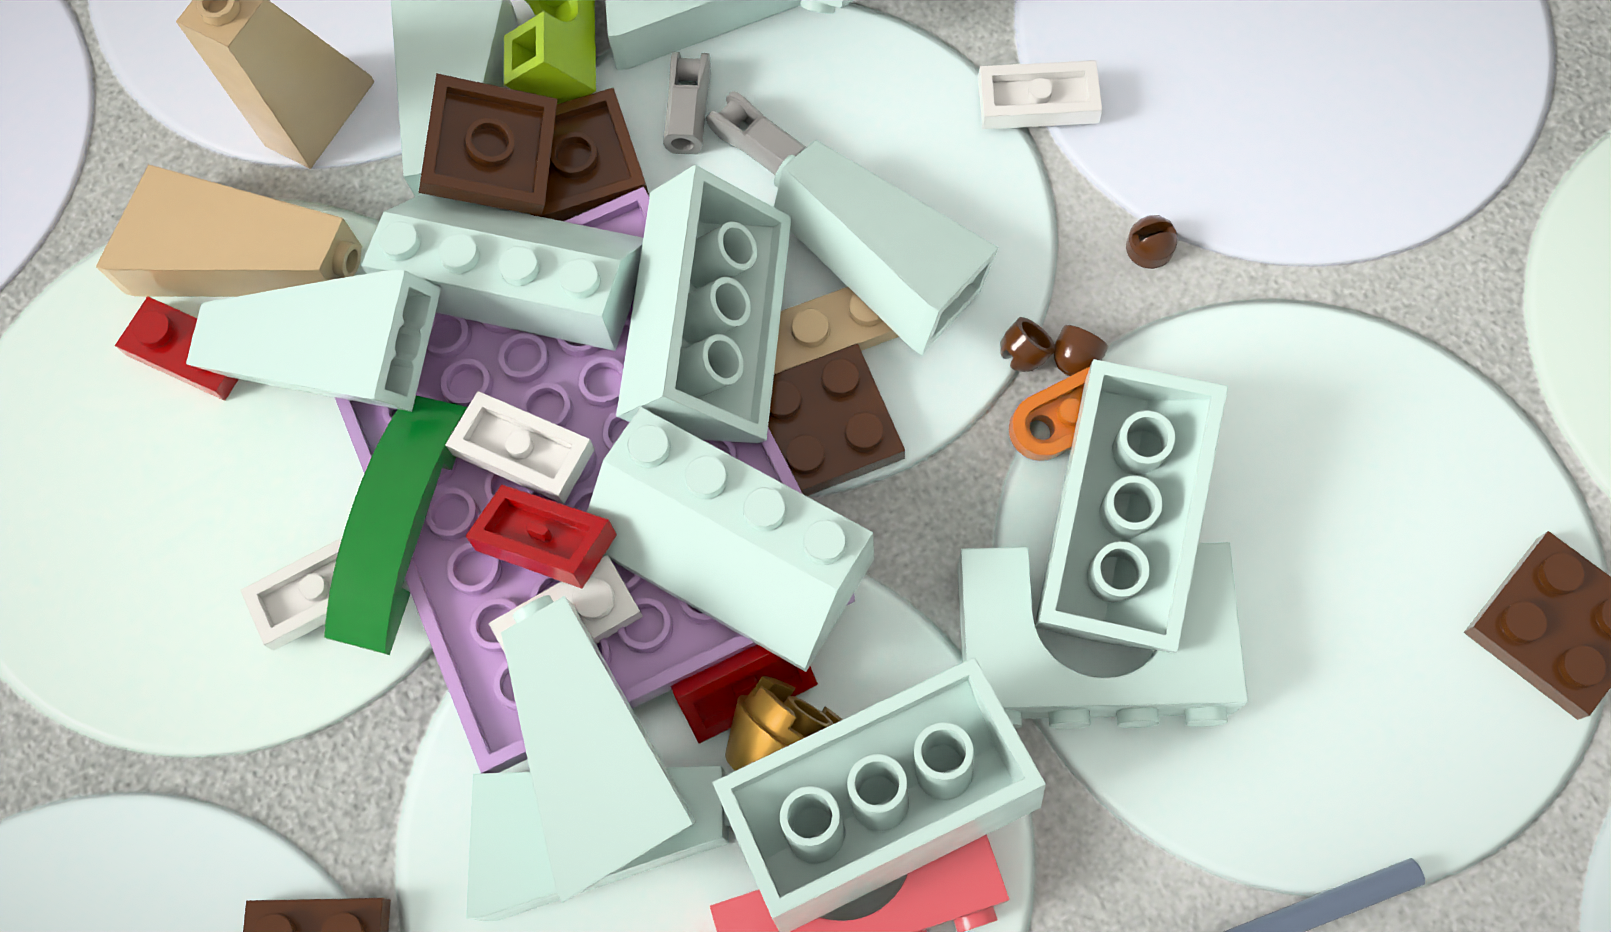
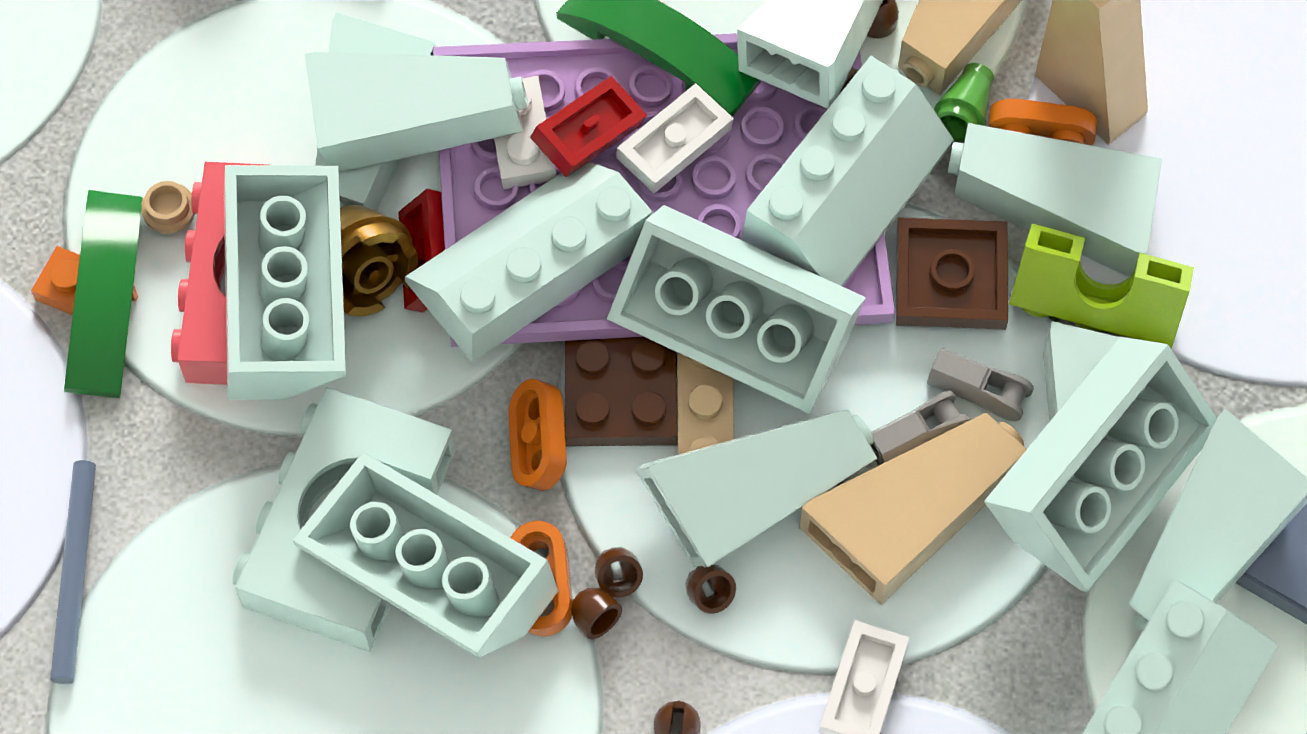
camera: 105 degrees right, 5 degrees down
reddish brown plate [418,73,558,216] -> none
none -> orange plate [508,379,567,491]
none -> reddish brown hinge [685,564,736,614]
none -> tan slope [799,412,1027,605]
none -> bright green cone [934,63,994,142]
none -> orange plate [988,98,1097,146]

